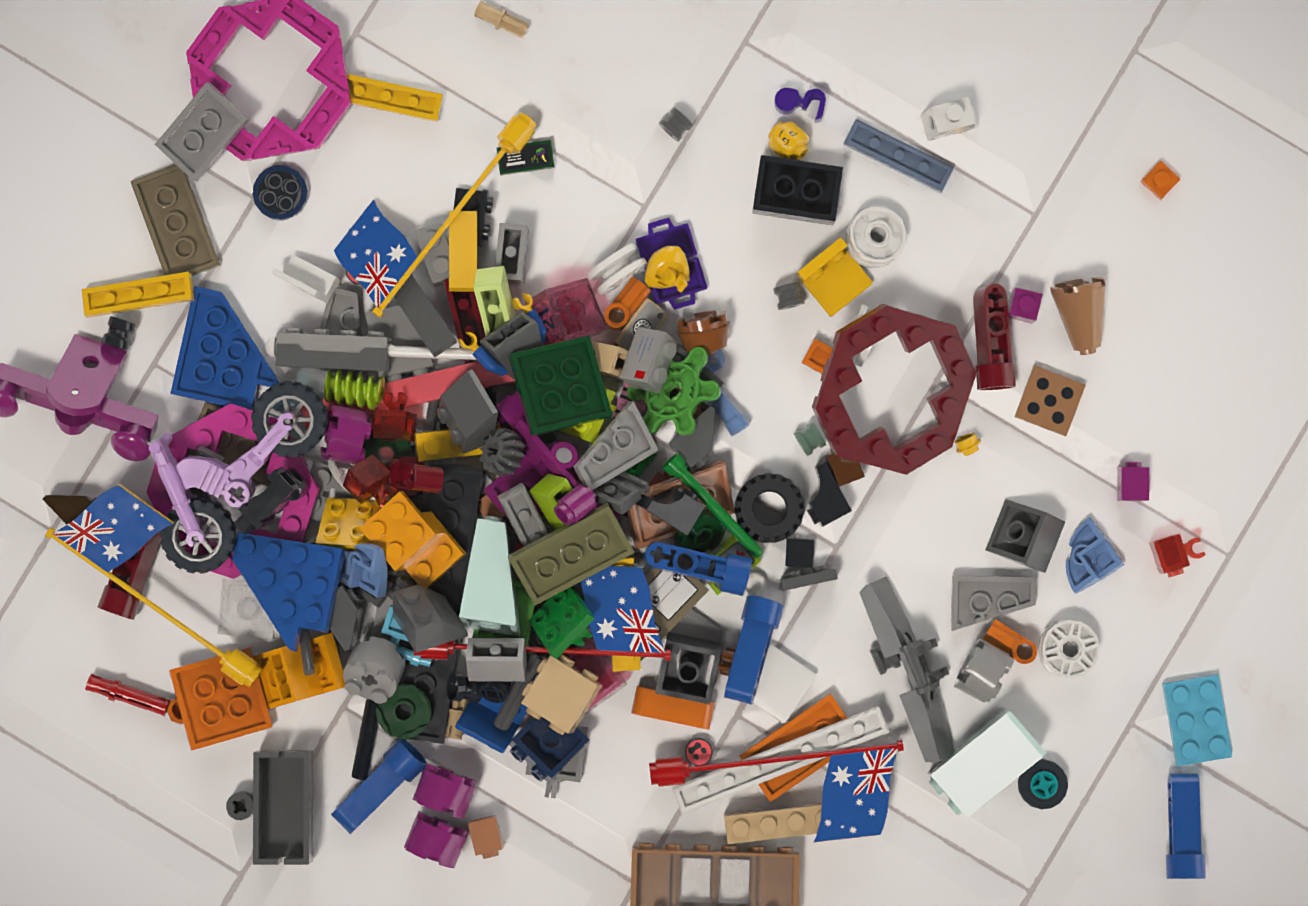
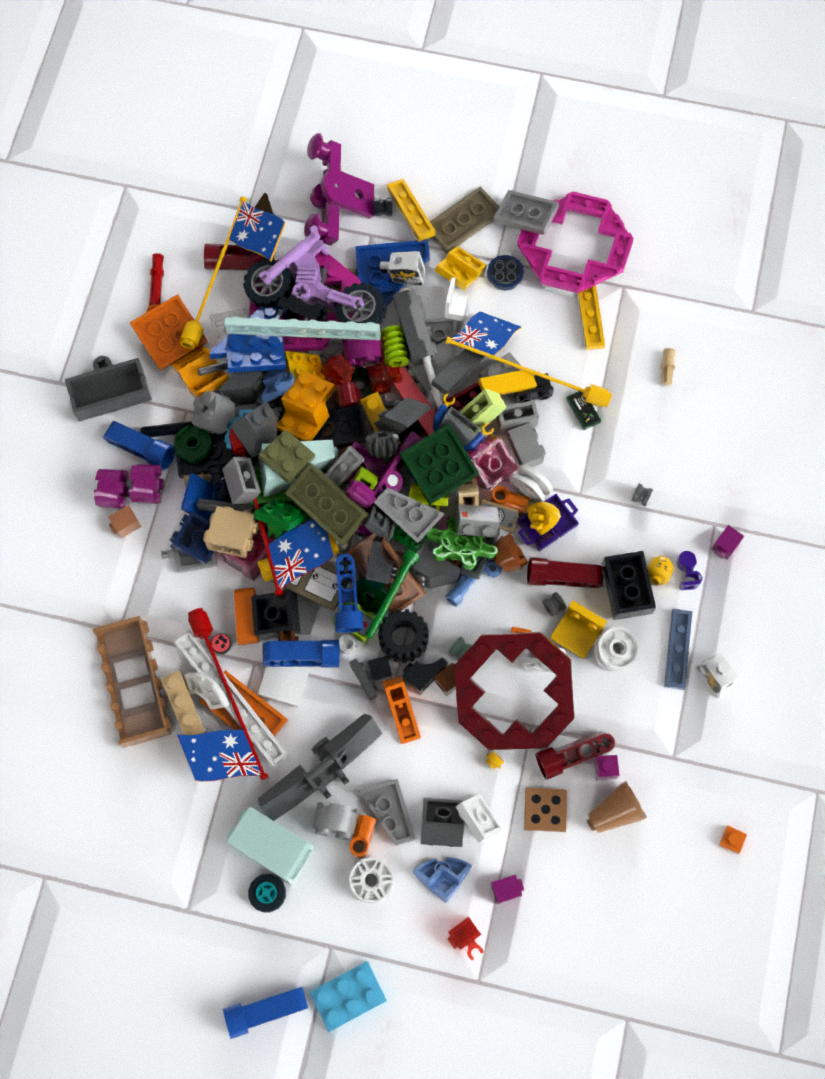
camera: 75 degrees right, 15 degrees down
none -> white tile [184,672,229,710]
none -> light aqua plate [224,316,381,340]
none -> olive plate [258,430,315,483]
none -> white torso [380,251,425,286]
none -> orange slope [382,675,421,744]
none -> yellow slope [435,246,487,290]
none -> white plate [456,794,503,843]
none -> light grey brick [507,423,546,467]
none -> dark red beam [527,557,603,588]
none -> magenta brick [711,525,745,560]

